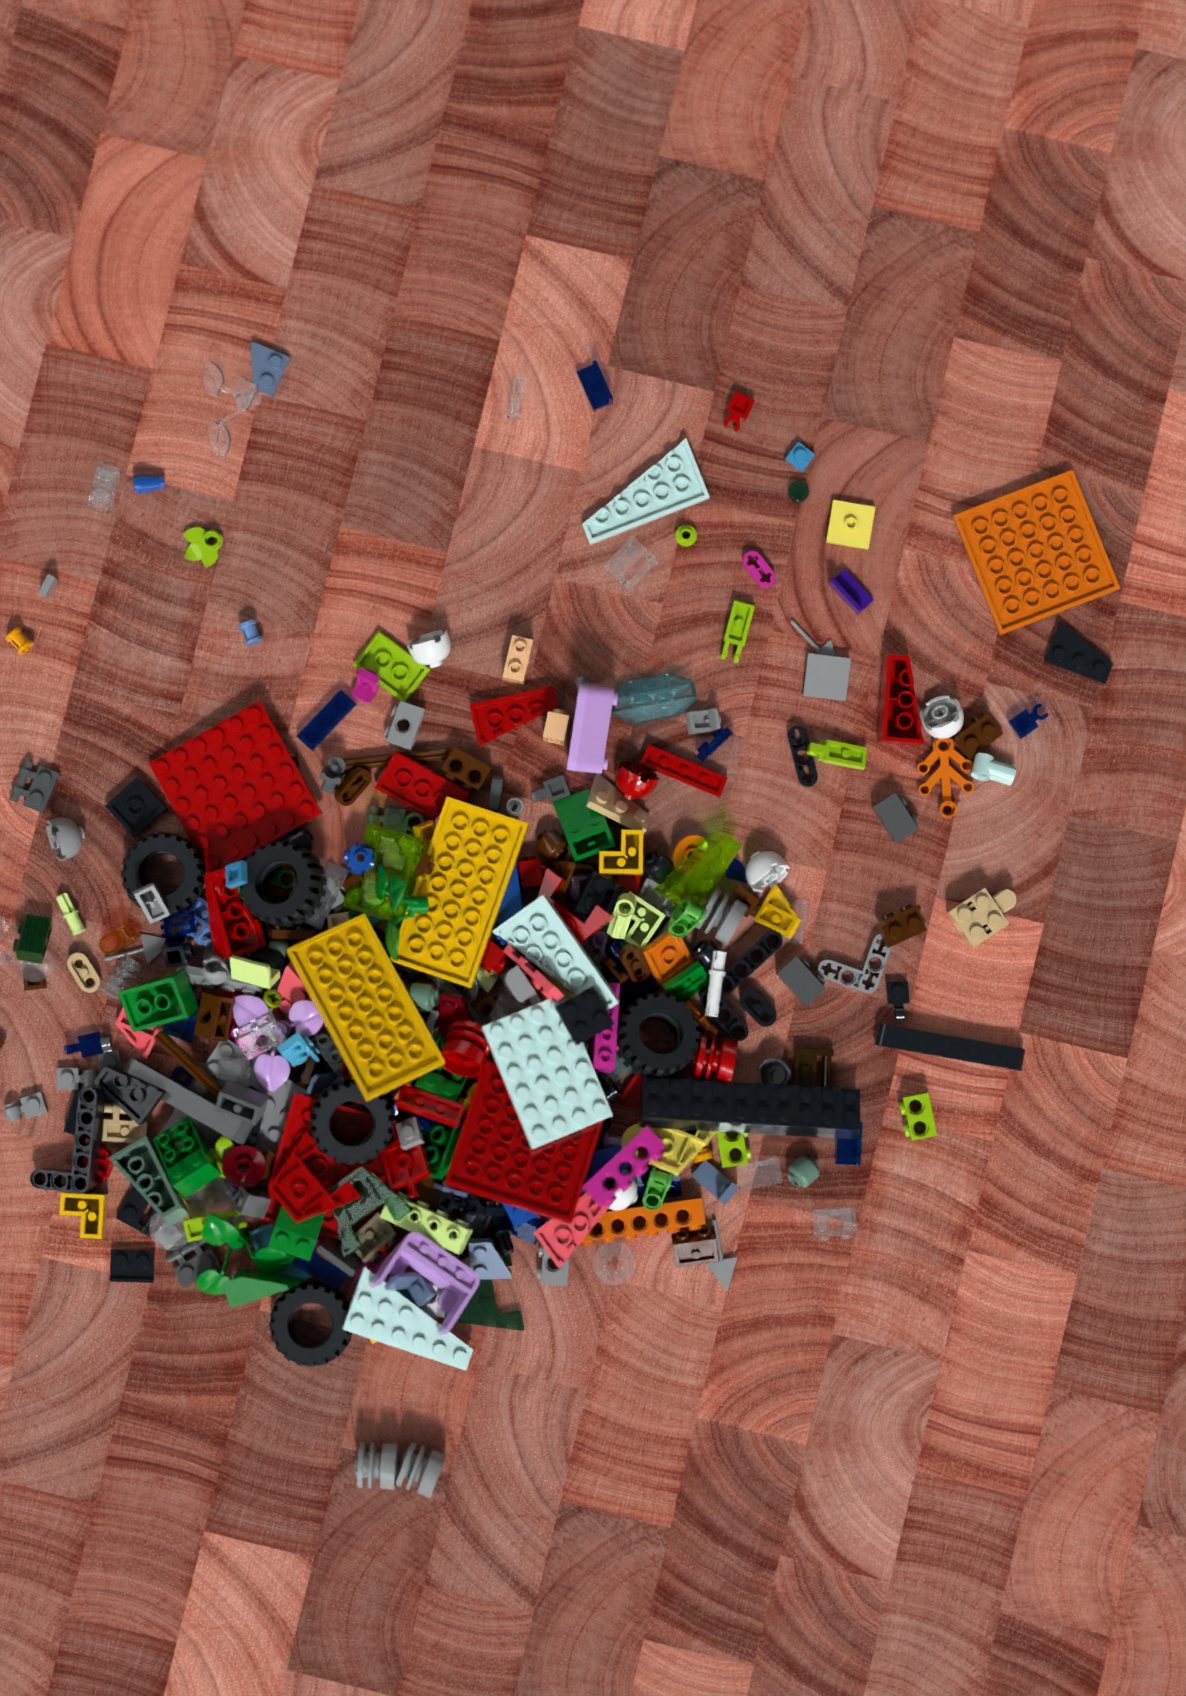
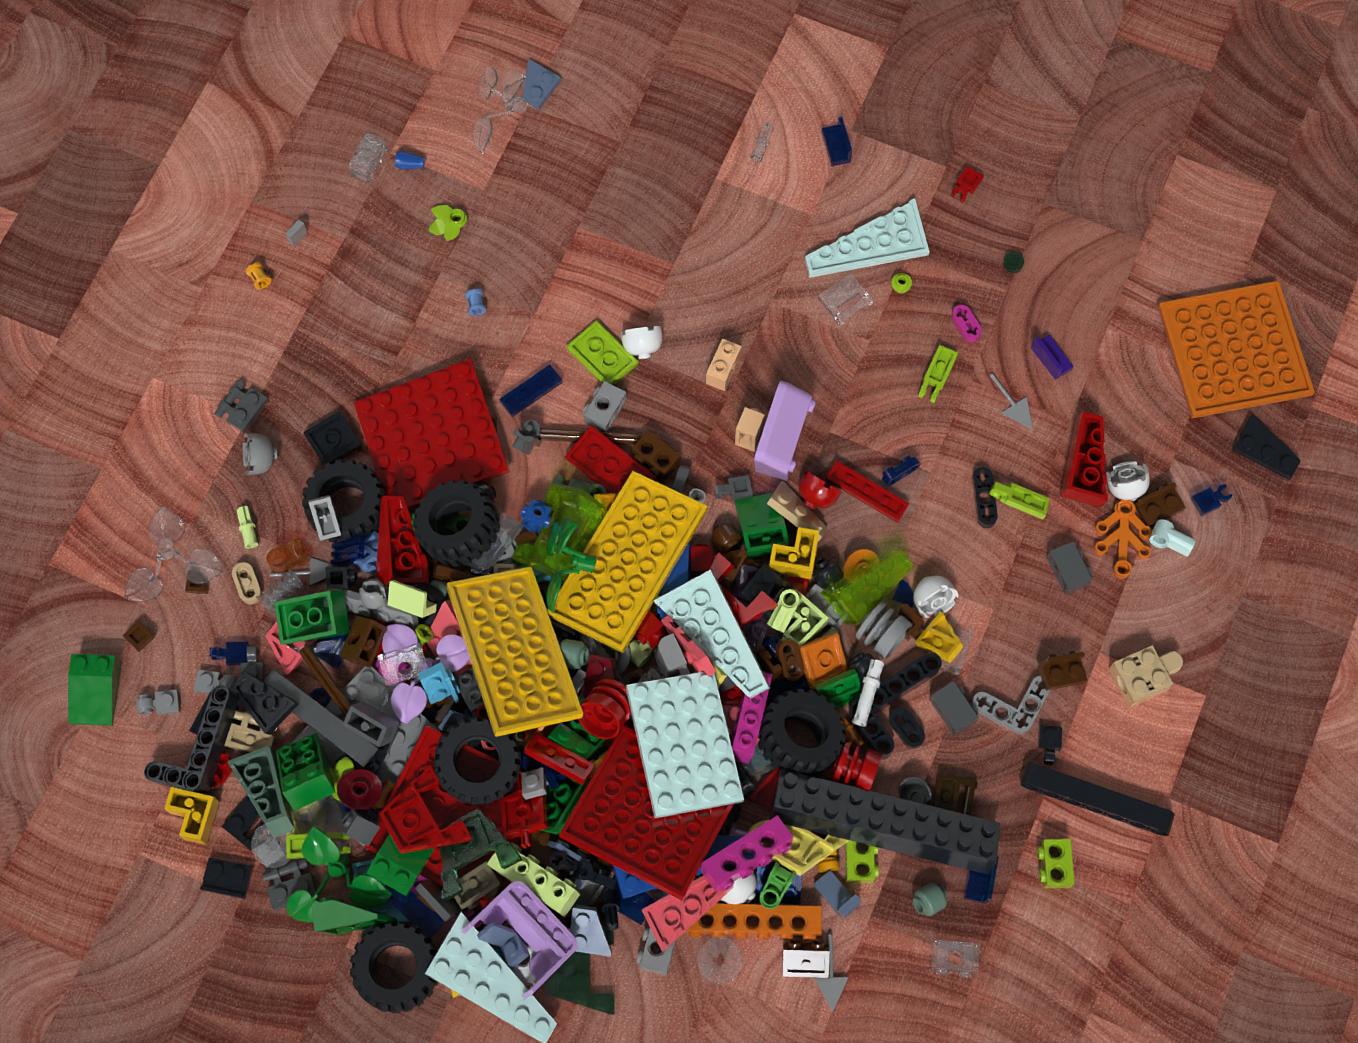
camera: 10 degrees right, 15 degrees down
dark green brick [13,914,52,964] -> none
dark azure plate [225,860,248,889] -> none
reddish brown plate [334,767,372,806] -> none
dark pink bracket [351,668,380,704] -> none
reddish brown plate [414,853,435,879] -> none
red wing [470,686,558,747] -> none
black plate [554,986,614,1046] -> none
clear light blue wedge [611,674,697,725] -> none
bright green piece [669,898,707,938] -> none
light grey bracket [685,707,721,735] -> none
clear panel [736,1157,783,1191] -> none
dark azure plate [785,442,815,473] -> none
light grey tile [803,653,851,701] -> none
light yellow plate [826,500,875,550] -> none

